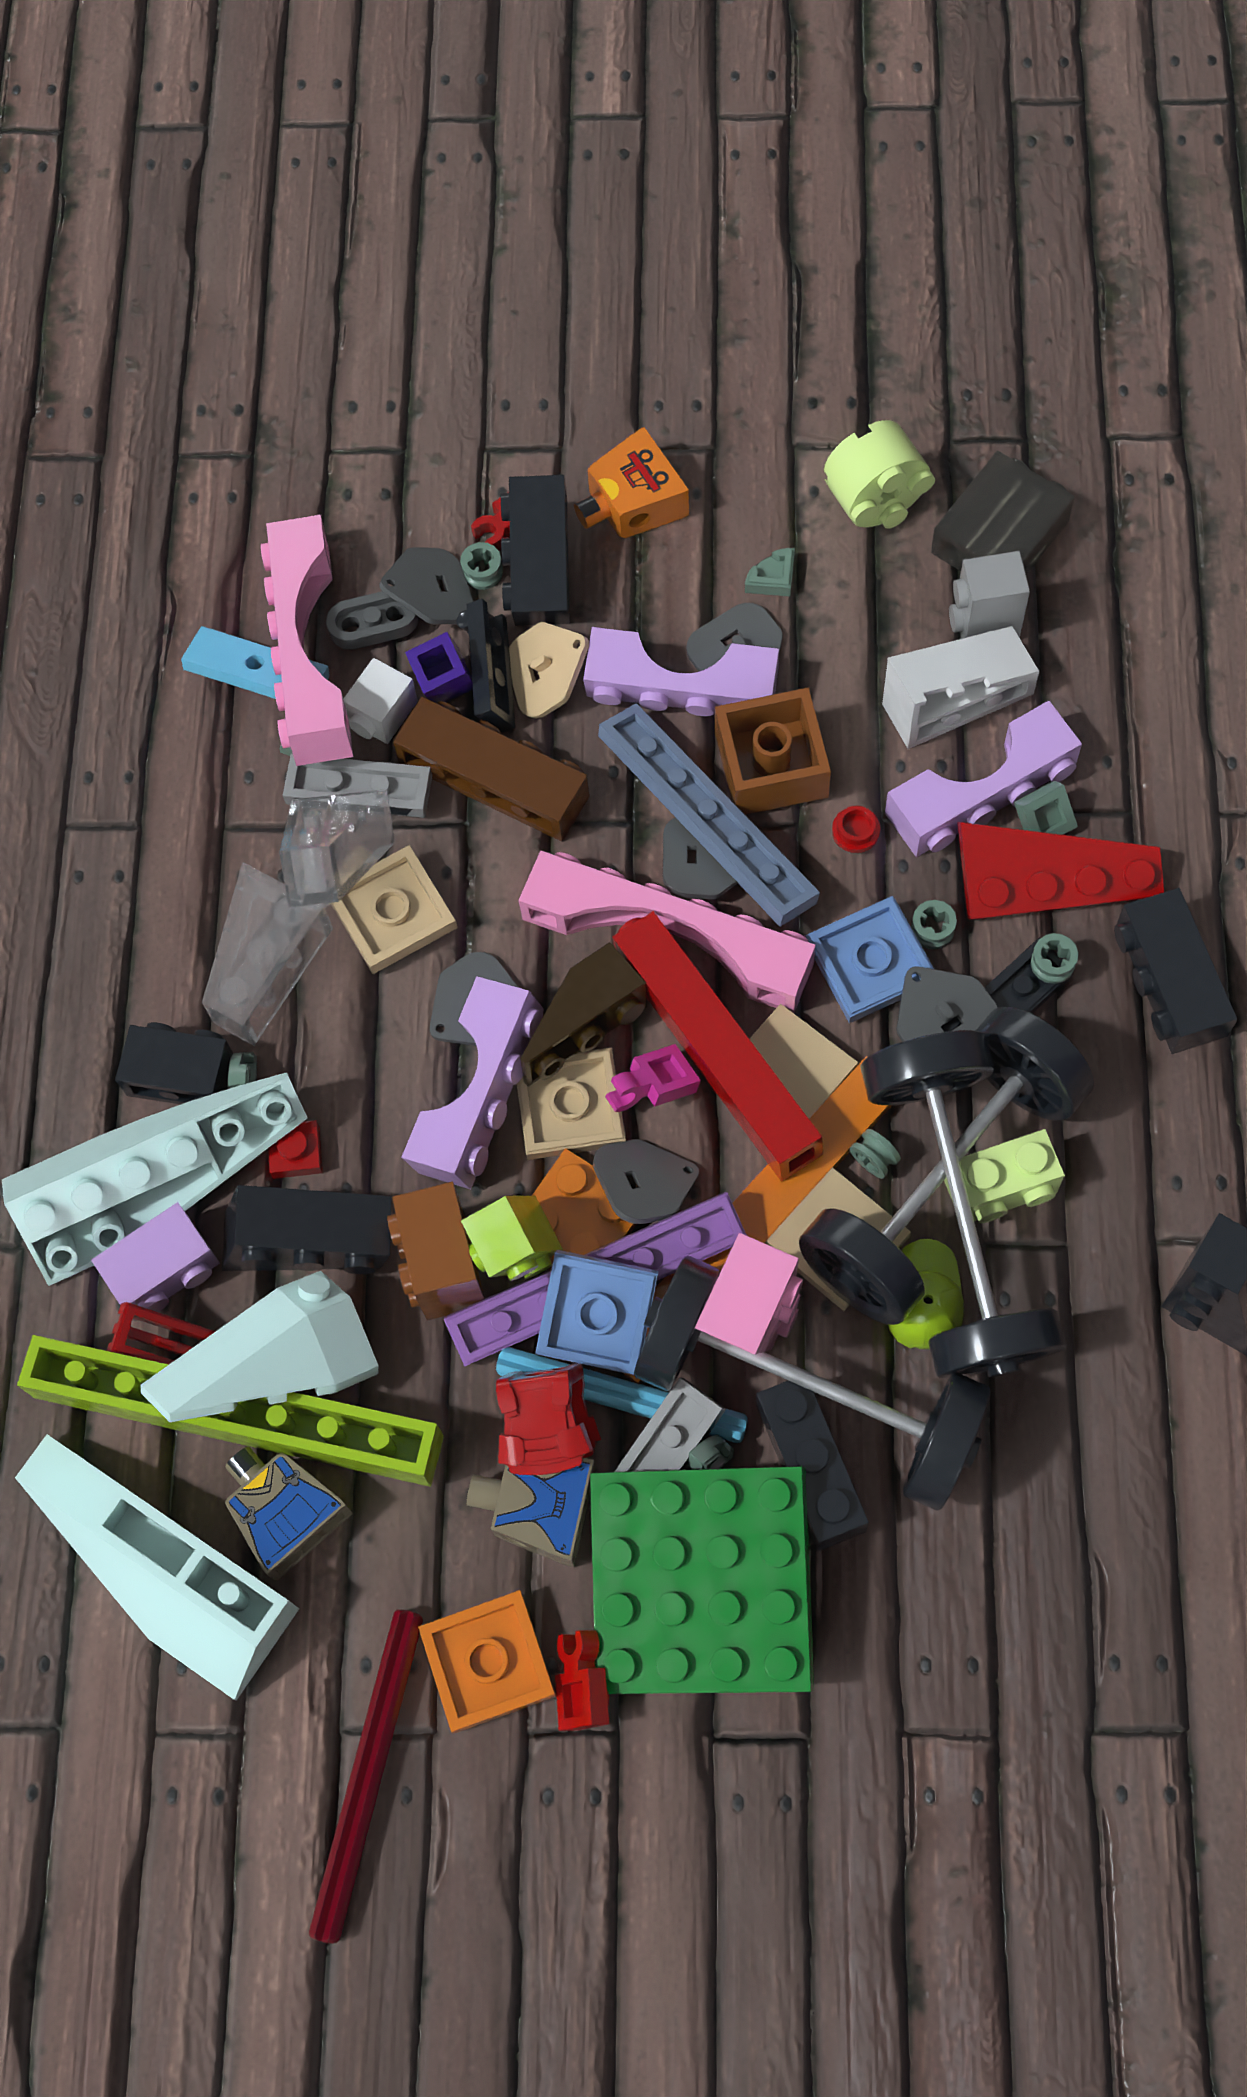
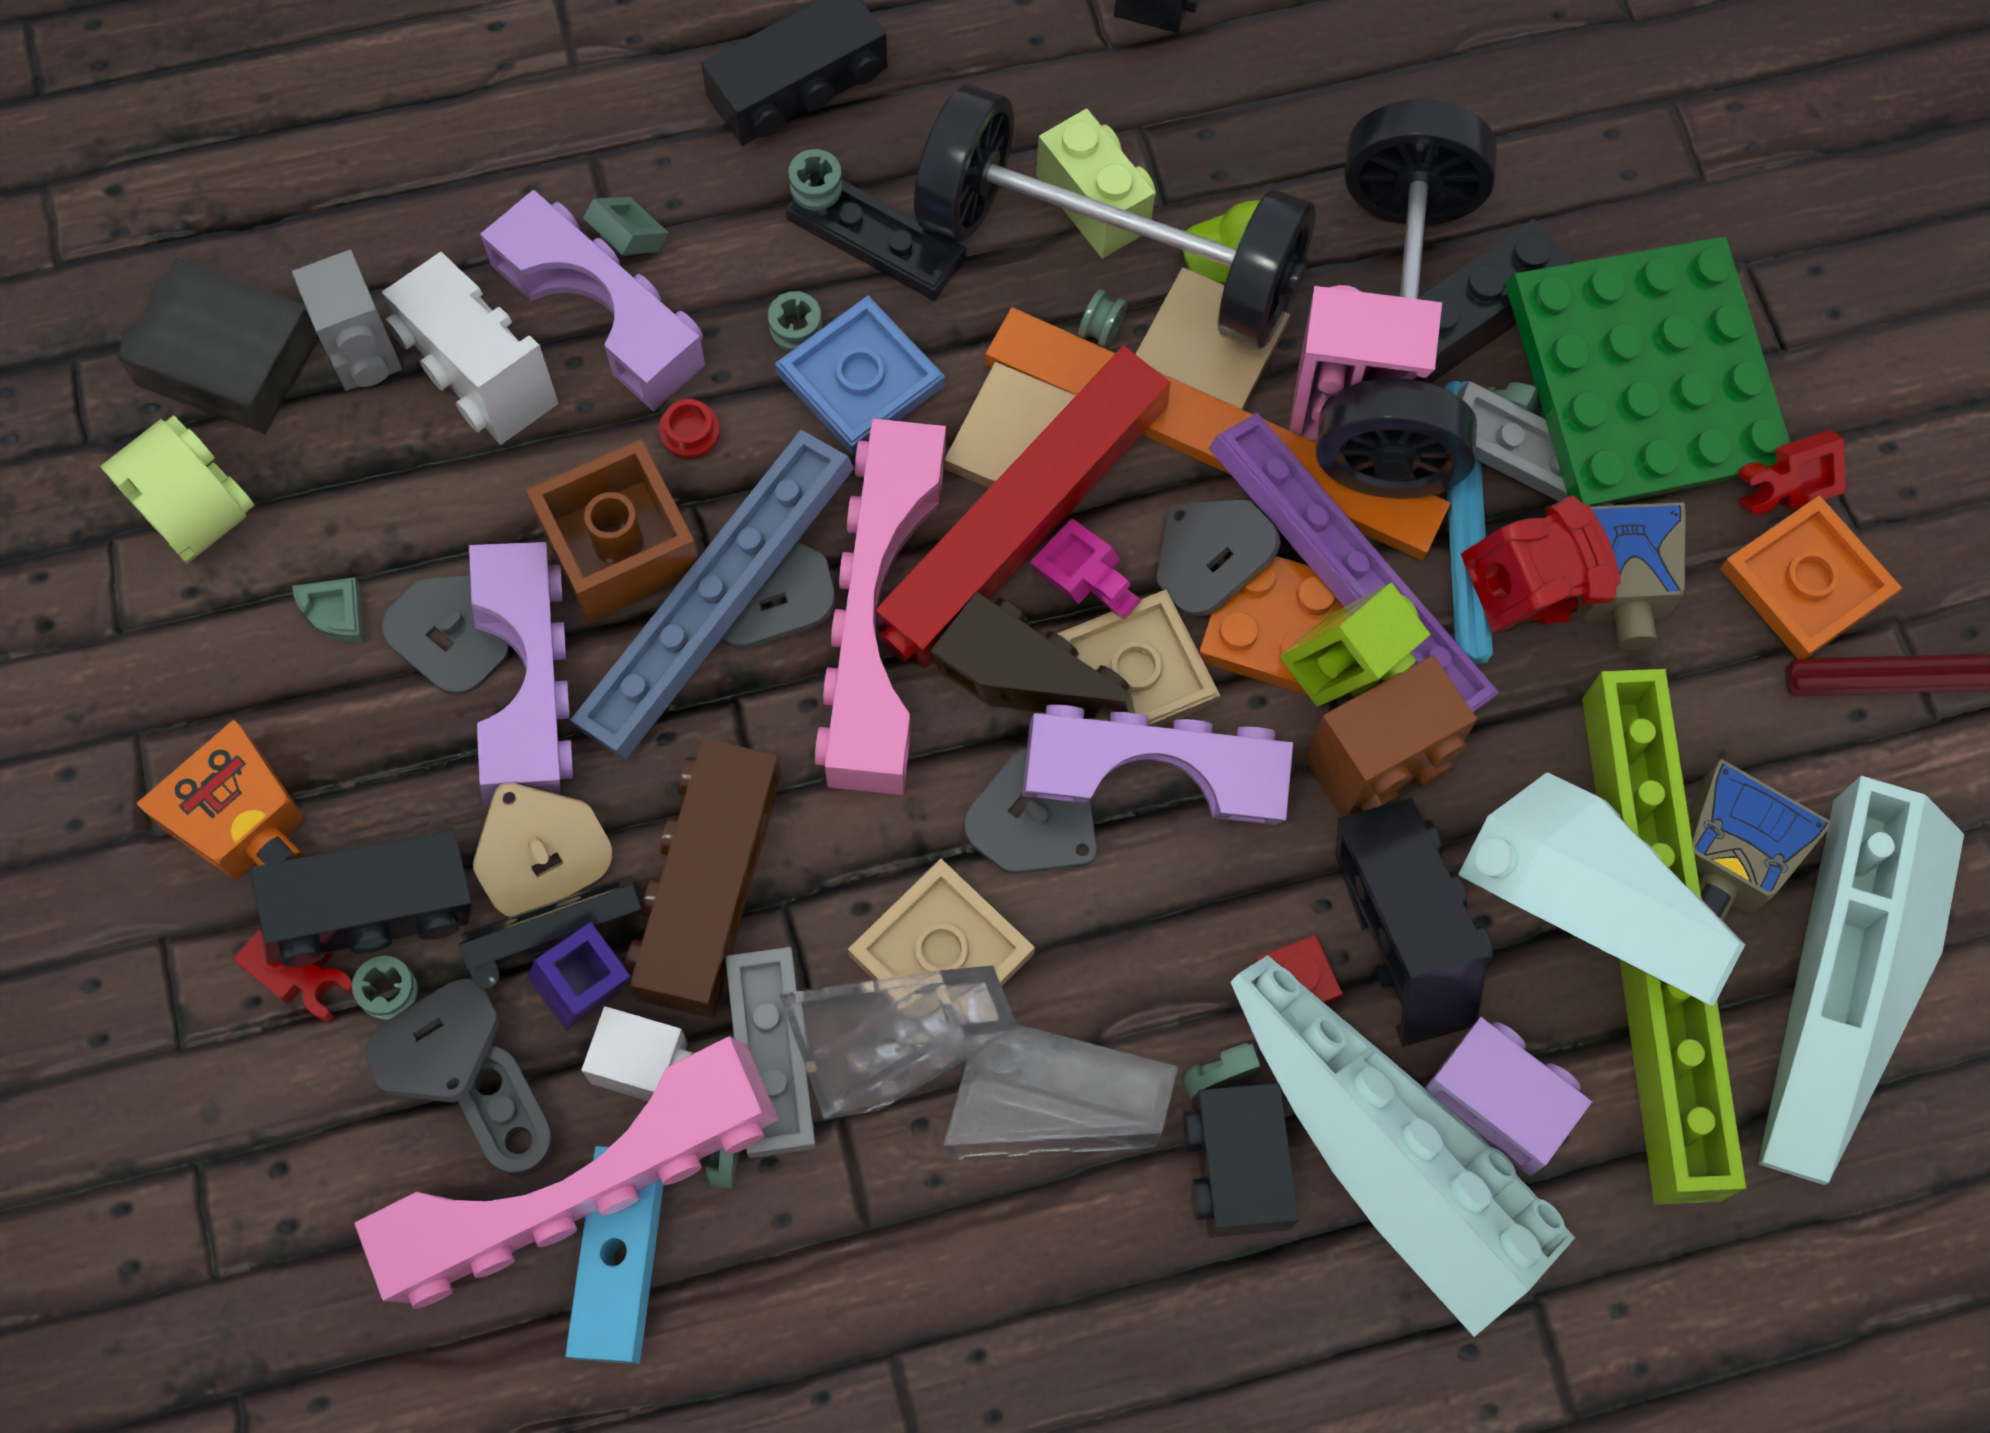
camera: 115 degrees left, 0 degrees up
red tile [106,1302,216,1365] -> none
medium blue plate [535,1250,659,1375] -> none
black axle [860,1030,1067,1378] -> none
dark grey piece [896,966,998,1042] -> none
red wing [958,822,1164,919] -> none

